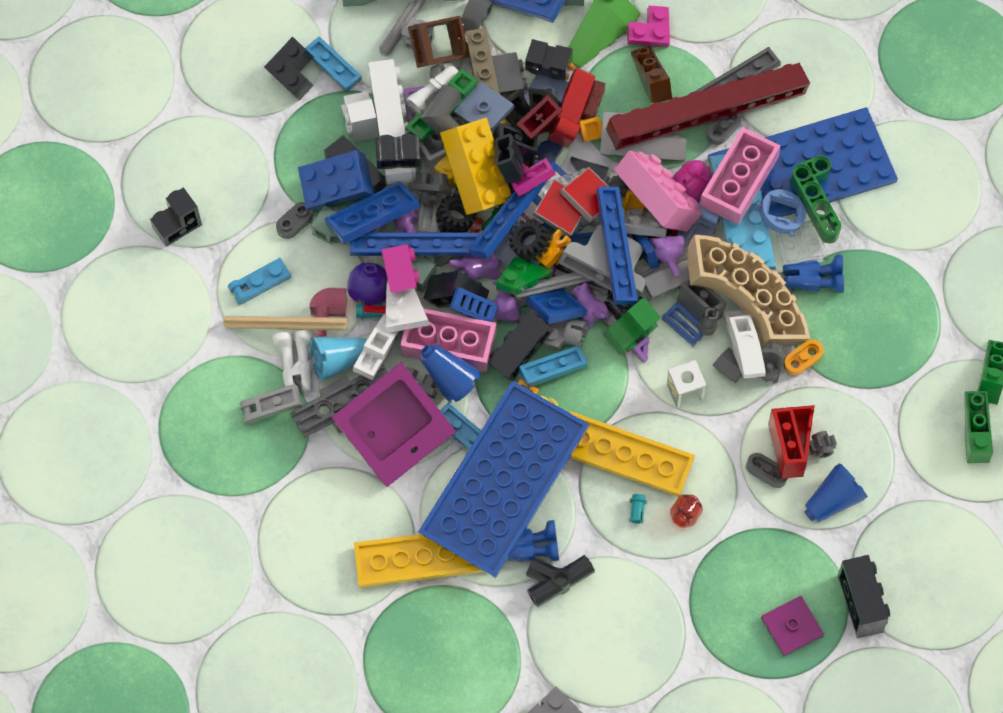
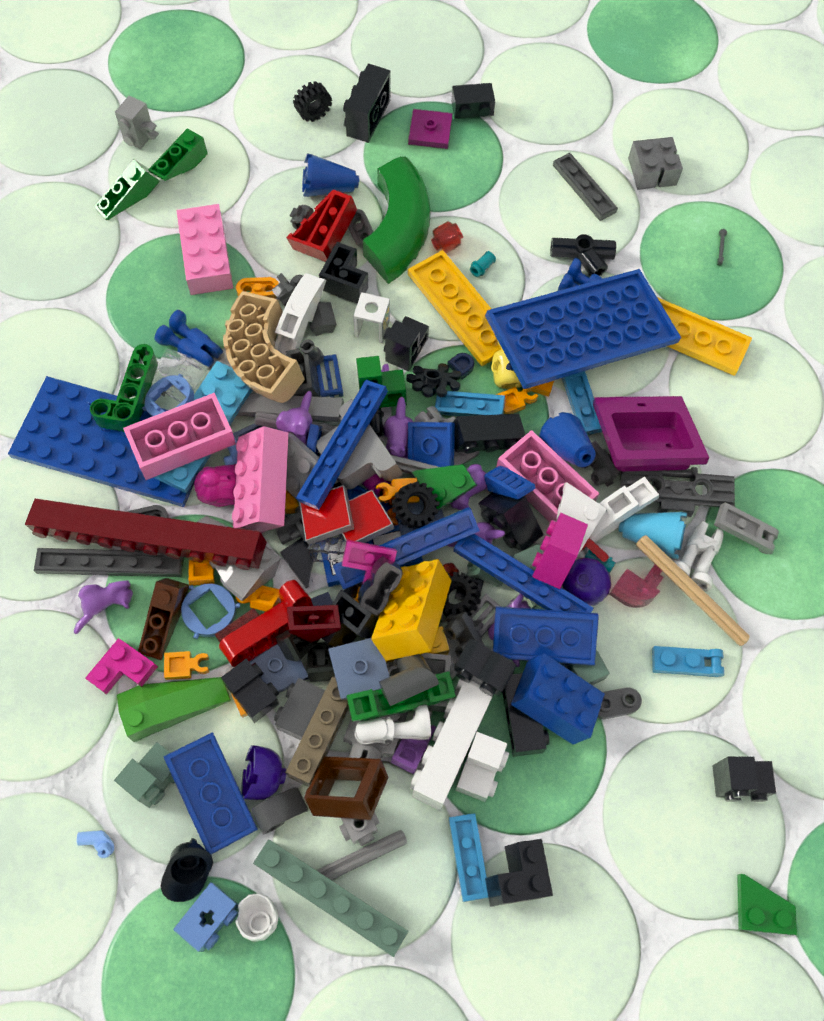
camera: 150 degrees left, 0 degrees up
none -> medium lavender animal [74,580,133,634]
none -> light orange plate [164,651,209,680]
none -> bright pink brick [176,204,234,295]
none -> medium blue piece [181,584,241,639]
none -> dark purple cylinder [241,745,286,800]
none -> black tyre [293,81,332,122]
none -> black brick [319,242,368,304]
none -> green brick [363,156,431,284]
none -> black brick [383,316,429,372]
none -> black animal [406,363,461,398]
none -> dark blue tile [447,353,474,379]
none -> black brick [451,83,495,119]
none -> dark grey tile [553,153,618,221]
none -> dark grey hinge [717,229,727,265]
none -> green wing [737,874,797,936]

